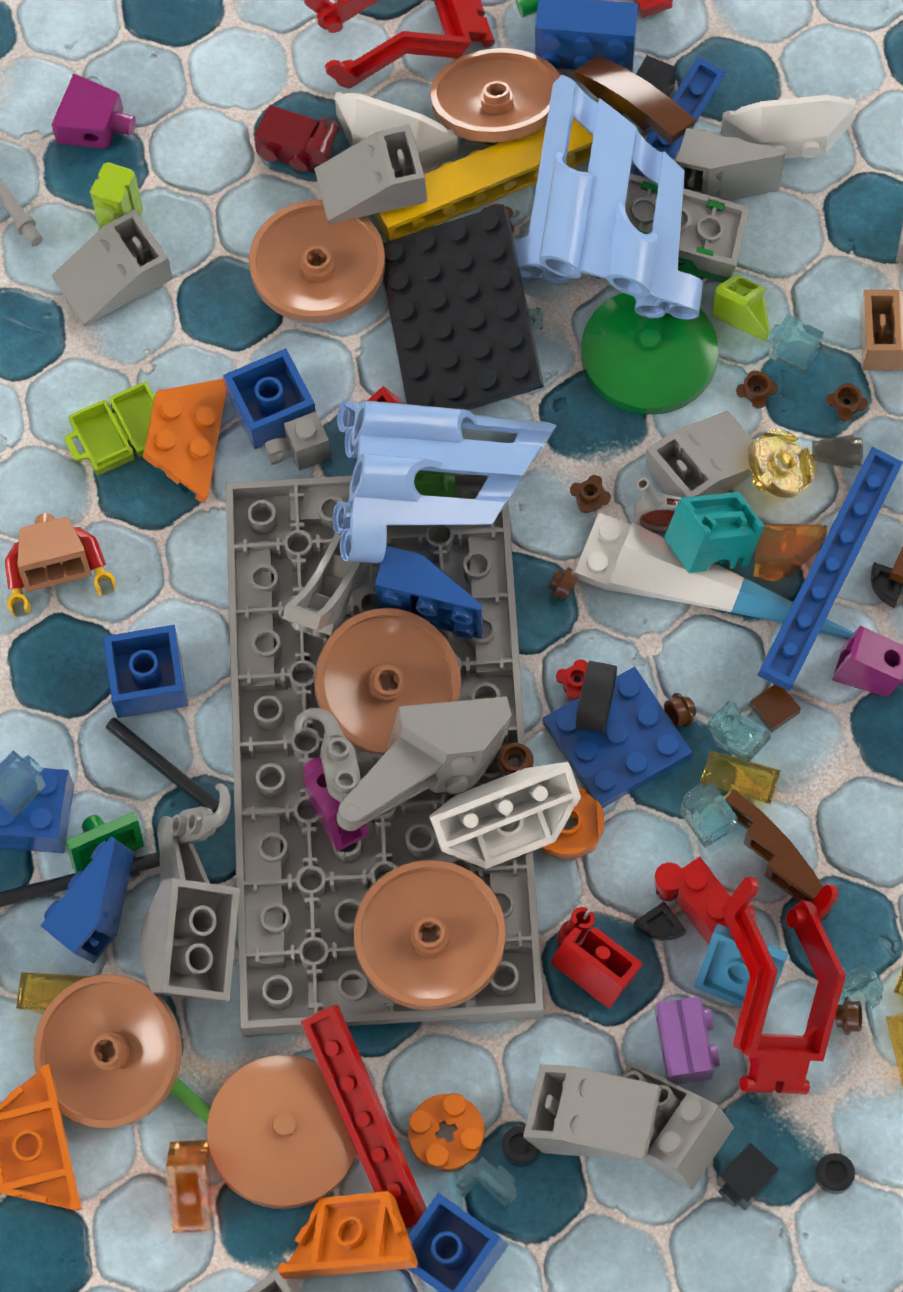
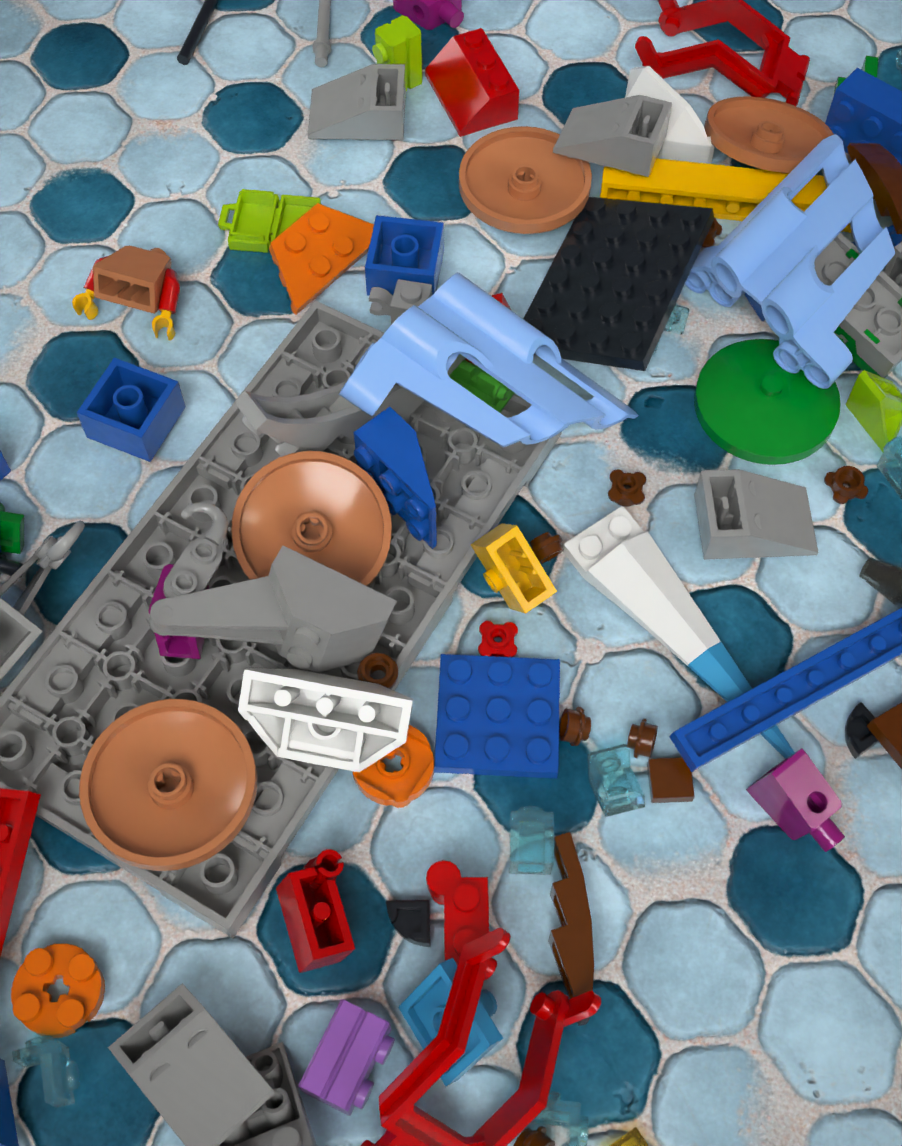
camera: 30 degrees right, 5 degrees down
black bar [106,717,219,813] -> none
dark red hinge [254,104,340,174] -> none
black tile [502,1126,540,1167] -> none
black tyre [575,661,617,734] -> none
light grey piece [634,477,681,534] -> none
teal piece [664,492,765,573] -> none
clear yellow tile [700,750,781,804] -> none
clear yellow plate [748,429,815,498] -> none
clear orange slope [753,523,827,581] -> none
none -> red slope [425,28,519,137]
none -> yellow brick [471,523,557,614]
none -> reddish brown plate [627,719,658,758]

